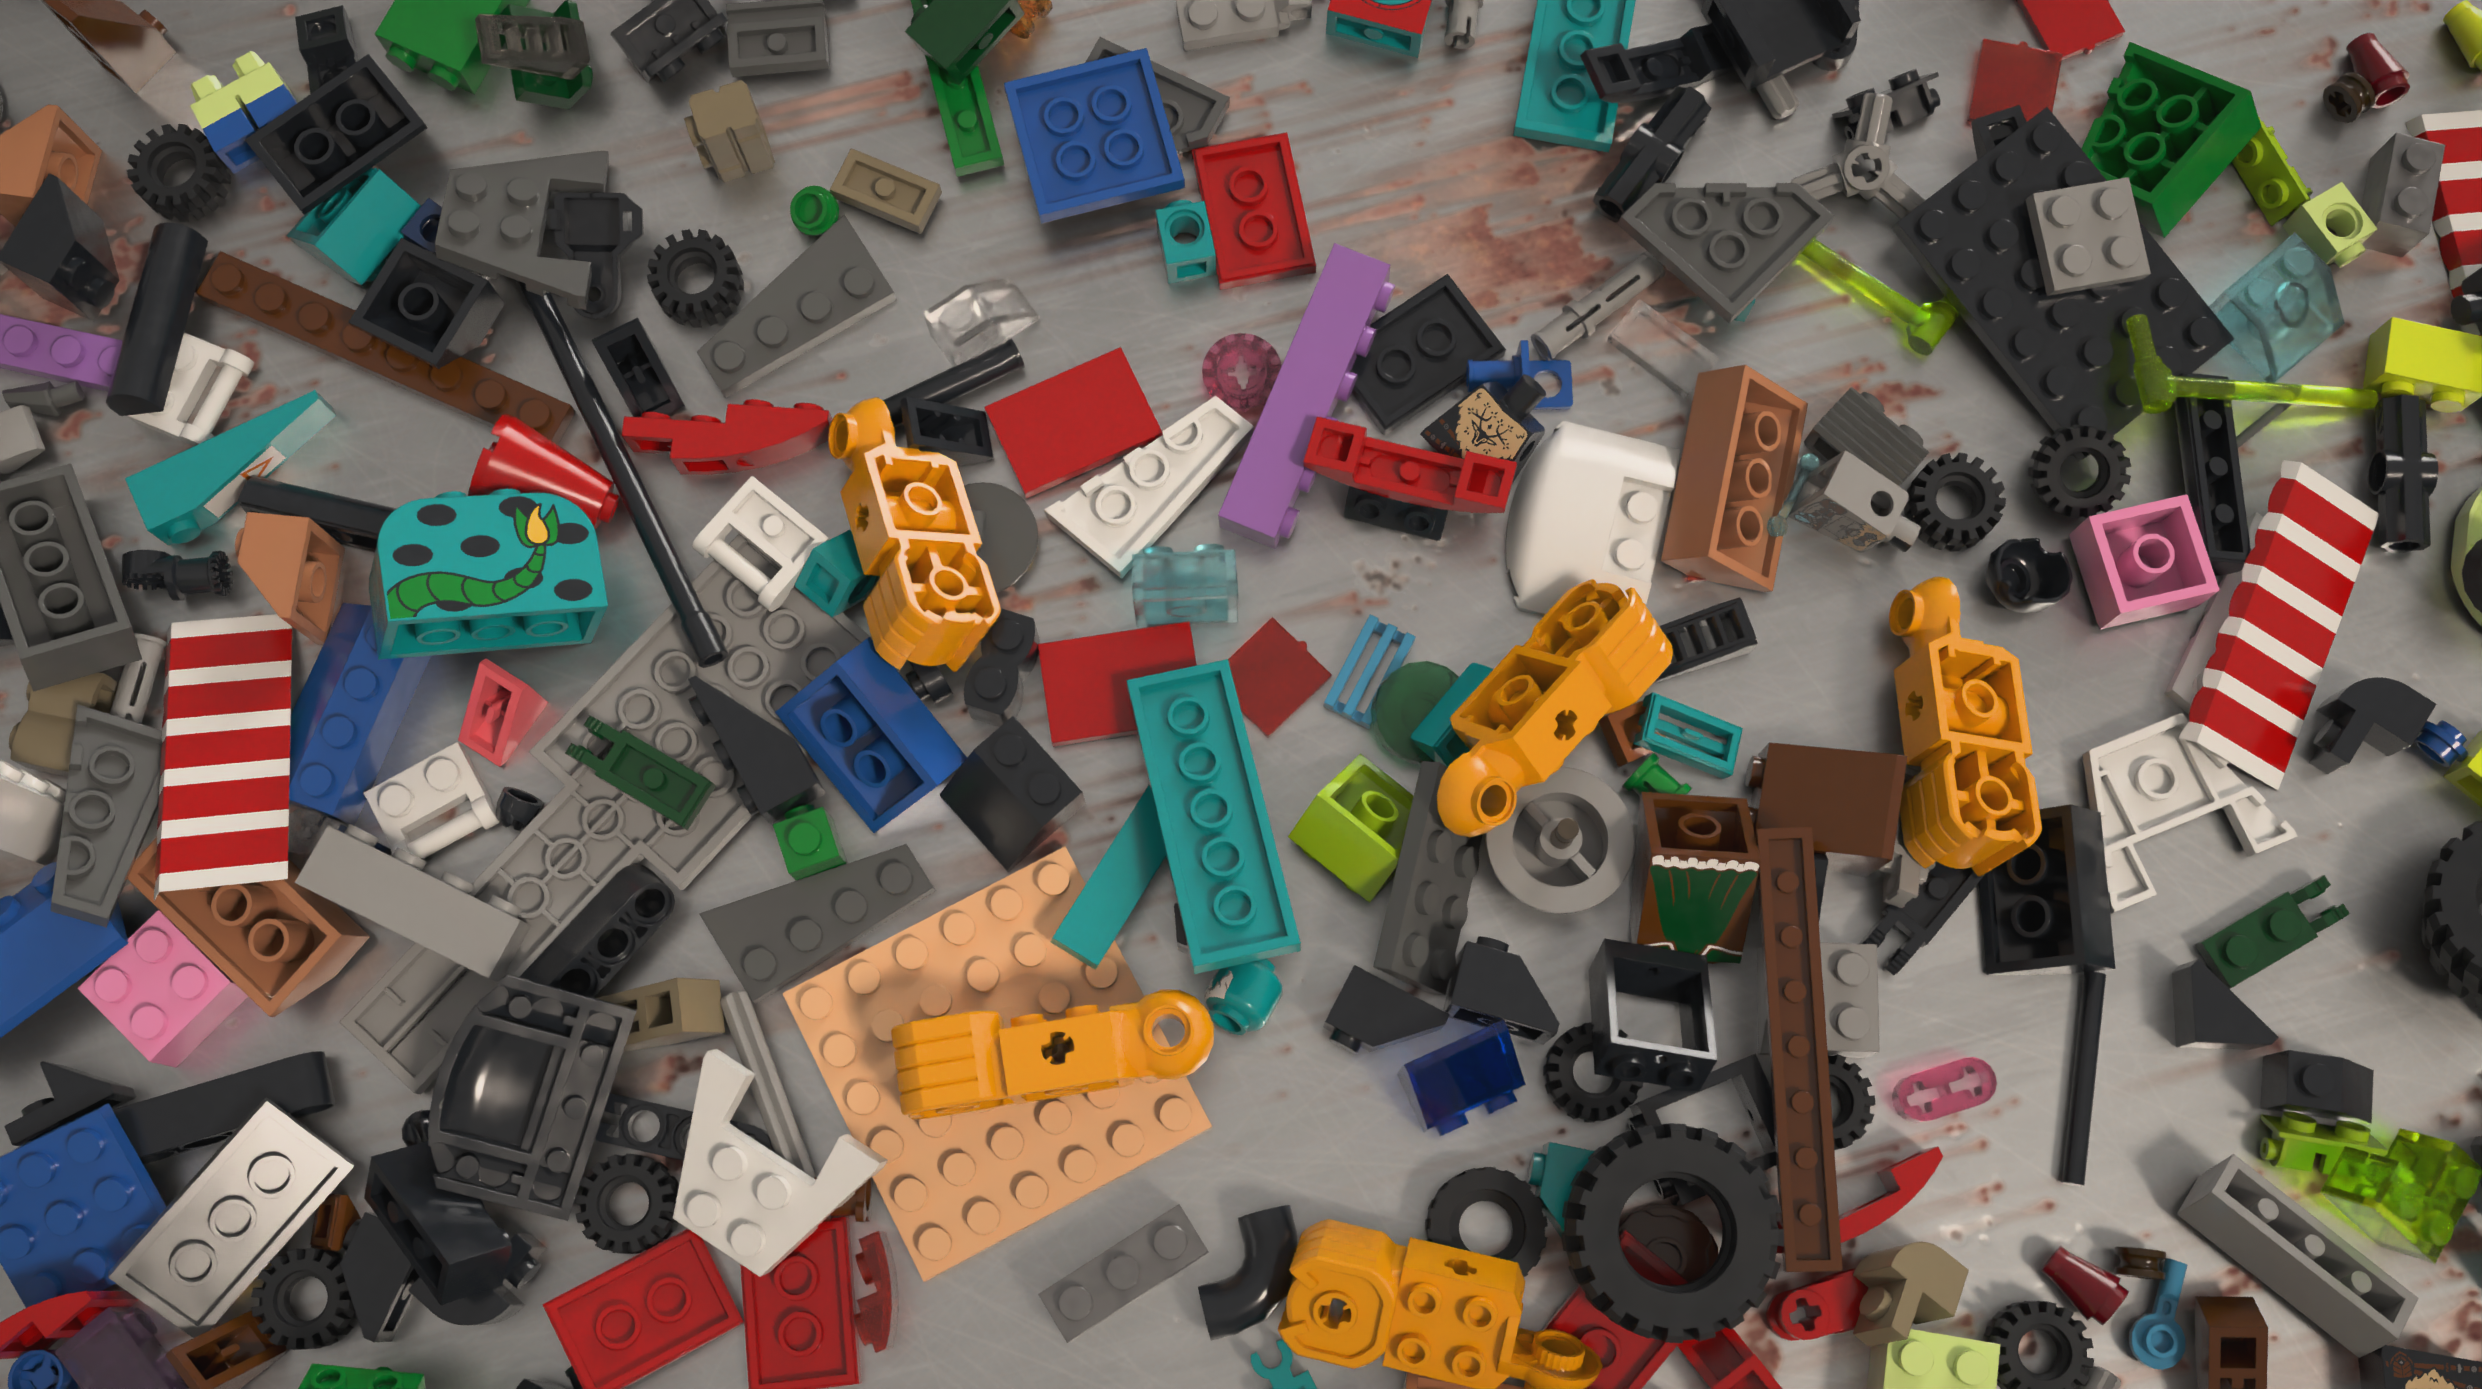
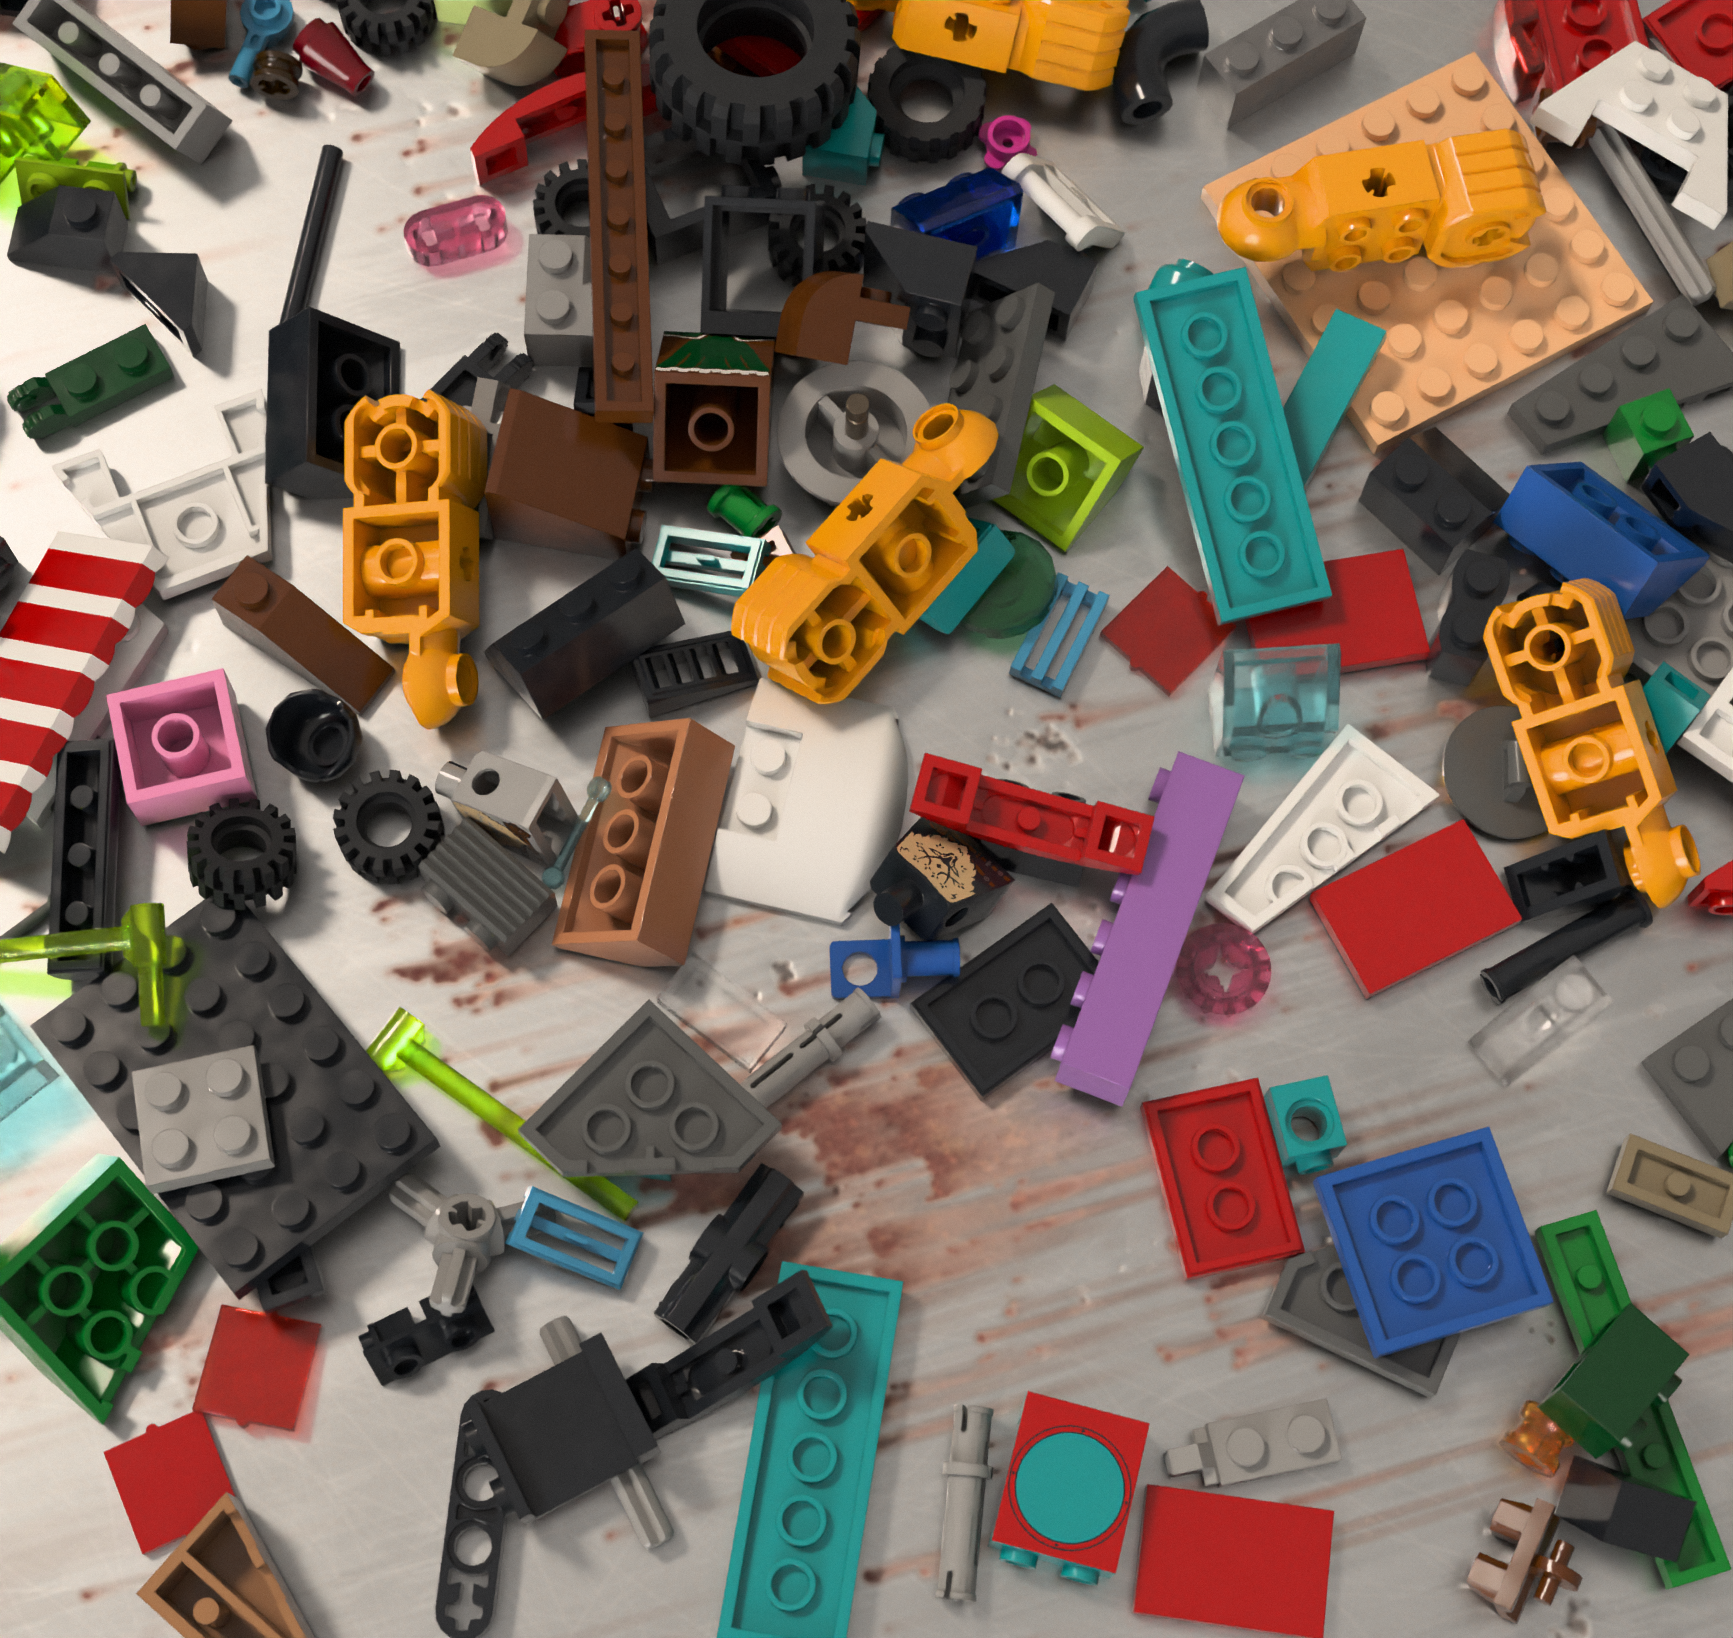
camera: 175 degrees right, 5 degrees down
none -> reddish brown slope [211,555,396,716]
none -> black slope [484,548,685,720]
none -> dark azure tile [504,1186,644,1290]
none -> reddish brown brick [774,271,911,365]
none -> dark pink plate [978,115,1037,171]
none -> white plate [1000,153,1126,251]

